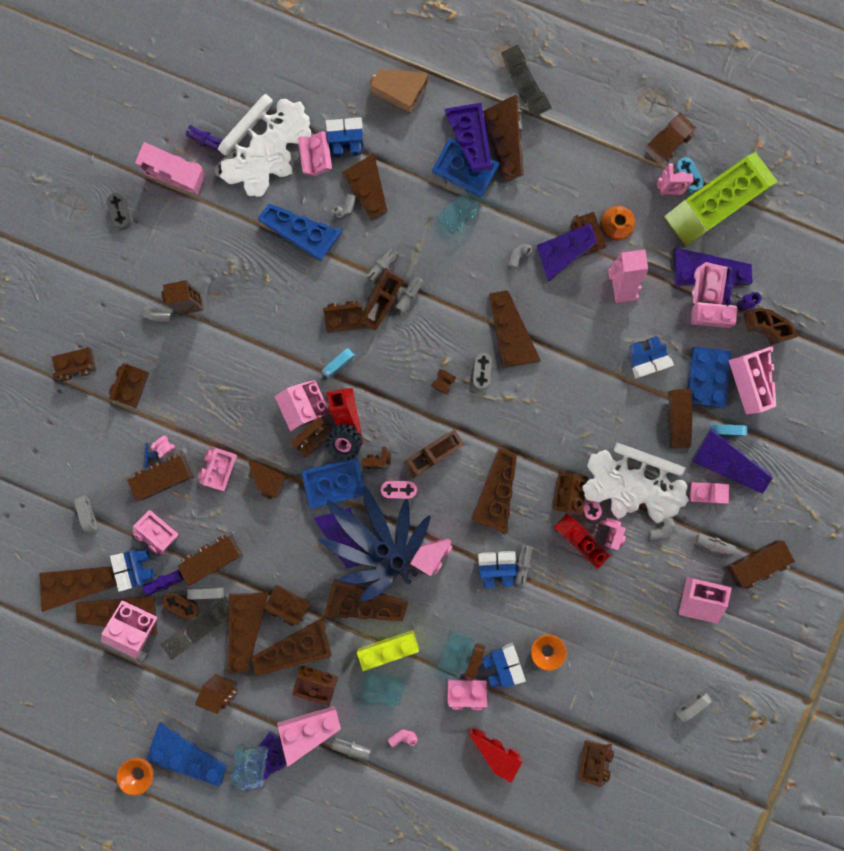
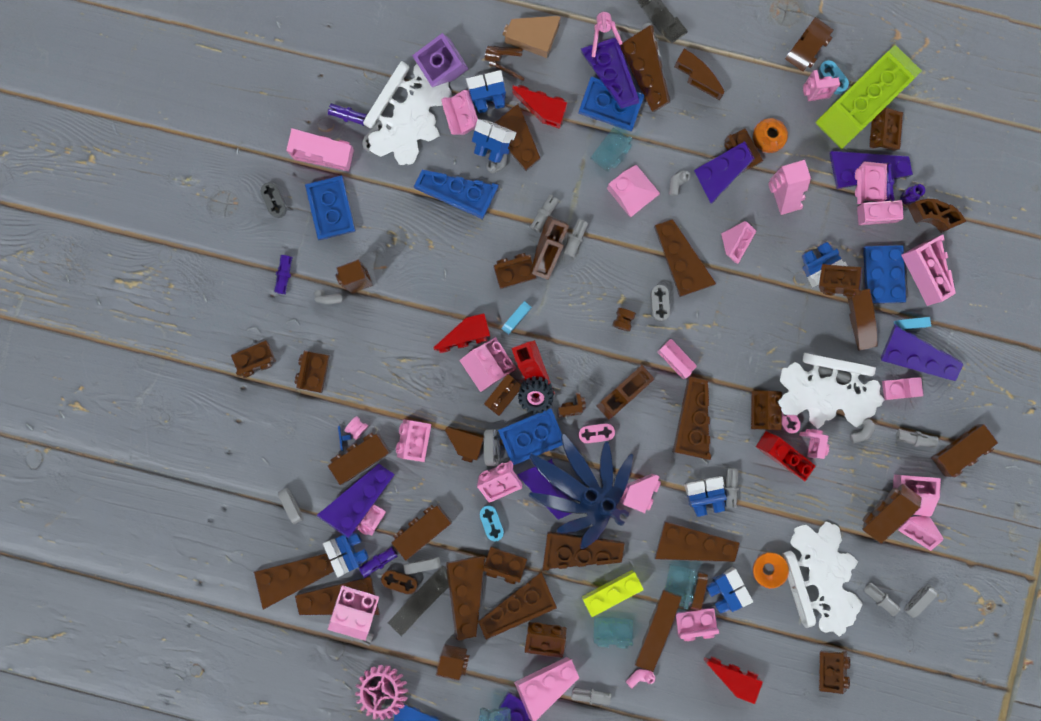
camera: 10 degrees left, 0 degrees up
none -> dark purple pin [274,255,293,295]
none -> blue plate [305,176,356,241]
none -> dark purple wing [317,464,395,538]
none -> bright pink gear [355,665,408,720]
none -> medium lavender slope [412,33,469,87]
none -> red slope [433,313,491,353]
none -> hips [472,119,516,163]
none -> bright pink bracket [477,461,523,503]
none -> medium azure beam [480,505,504,541]
none -> light grey beam [484,429,500,466]
none -> reddish brown plant [485,46,525,81]
none -> red slope [512,85,567,129]
none -> bright pink plant [592,12,622,57]
none -> bright pink slope [607,165,660,218]
none -> reddish brown slope [635,590,681,672]
none -> reddish brown wing [654,521,740,562]
none -> bright pink bracket [657,339,697,379]
none -> reddish brown slope [674,48,725,100]
none -> bright pink slope [721,221,756,264]
none -> white plant [781,522,863,637]
none -> reddish brown bracket [819,264,862,297]
none -> reddish brown brick [862,483,922,544]
none -> light grey axle [864,583,901,616]
none -> reddish brown bracket [869,108,903,151]
none -> bright pink slope [898,516,943,551]

